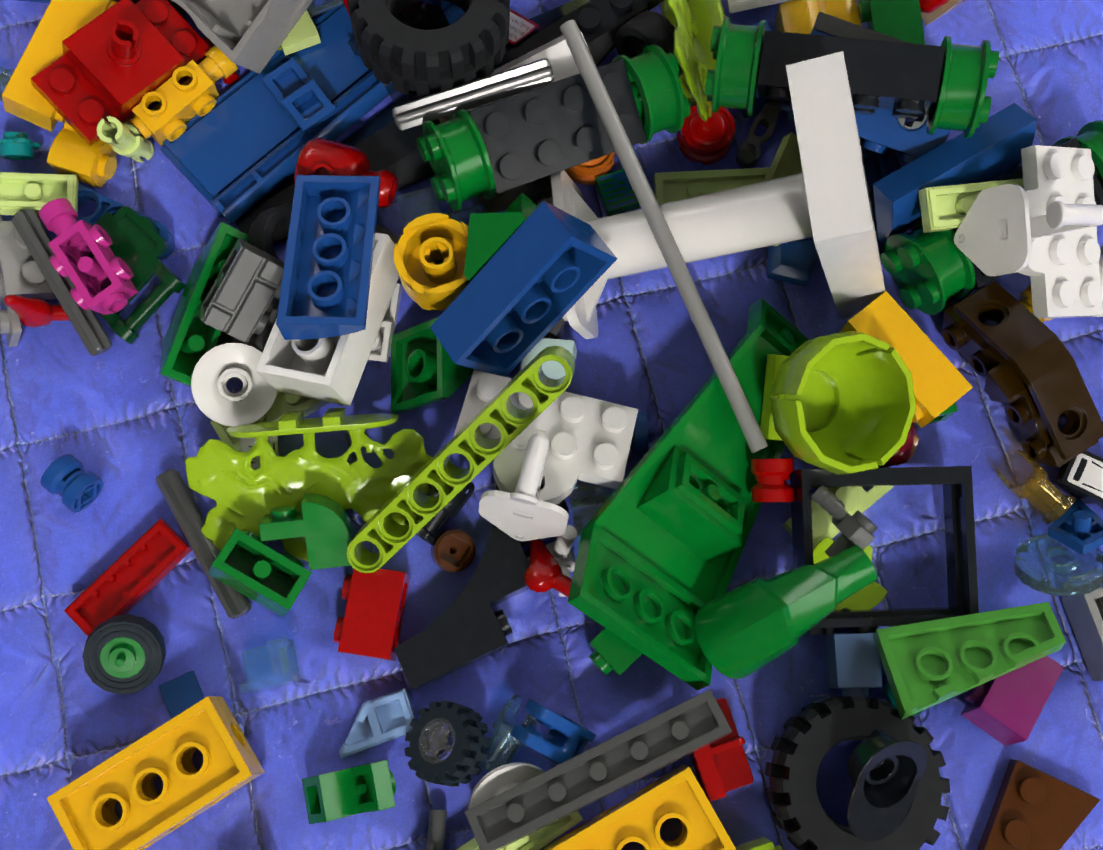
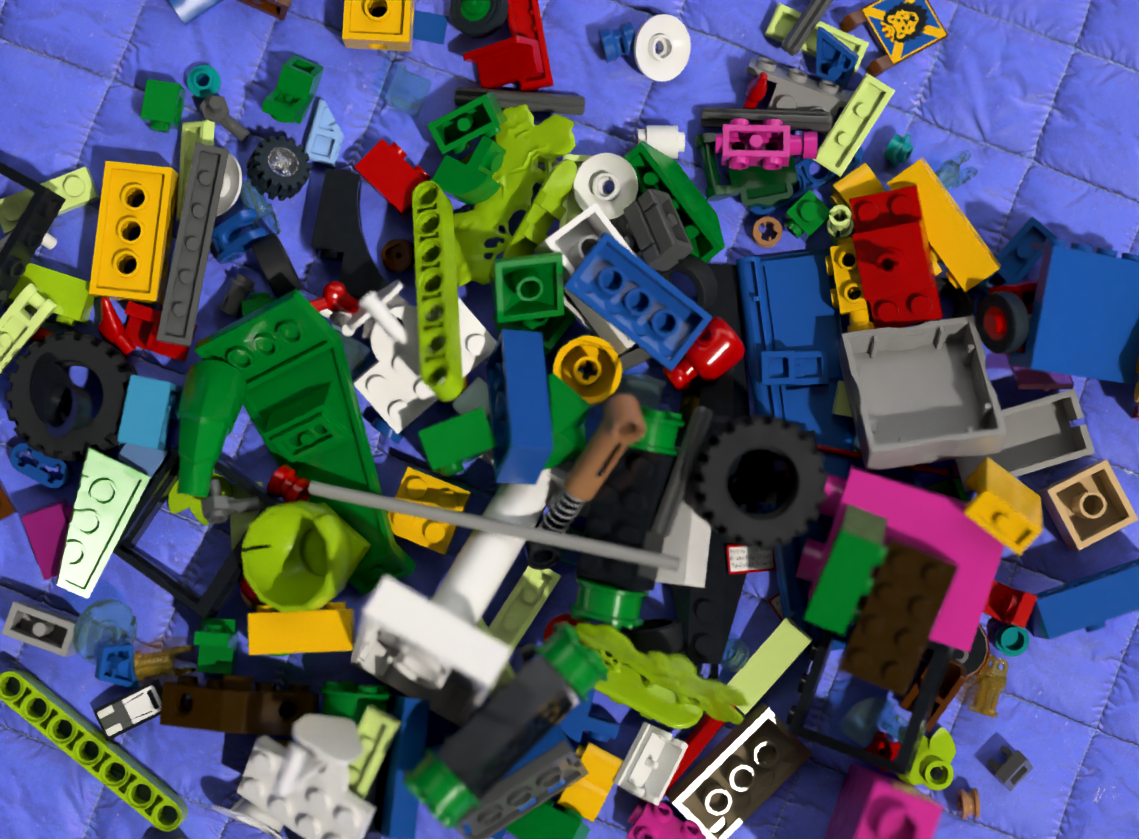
camera: 120 degrees right, 10 degrees up
none -> blue beam [10,443,73,489]
none -> red animal [98,297,136,356]
none -> dark azure panel [117,375,183,451]
none -> green brick [194,617,238,674]
none -> dark grey pin [218,273,255,318]
none -> black tyre [251,233,303,299]
none -> yellow brick [388,467,472,555]
none -> green wedge [418,407,498,477]
none -> red panel [463,36,544,89]
none -> green slope [489,252,564,323]
none -> medium nougat piece [523,394,646,570]
none -> white dish [634,14,691,81]
none -> white brick [637,125,685,159]
none -> medium nougat bush [751,216,782,248]
none -> green brick [782,189,831,242]

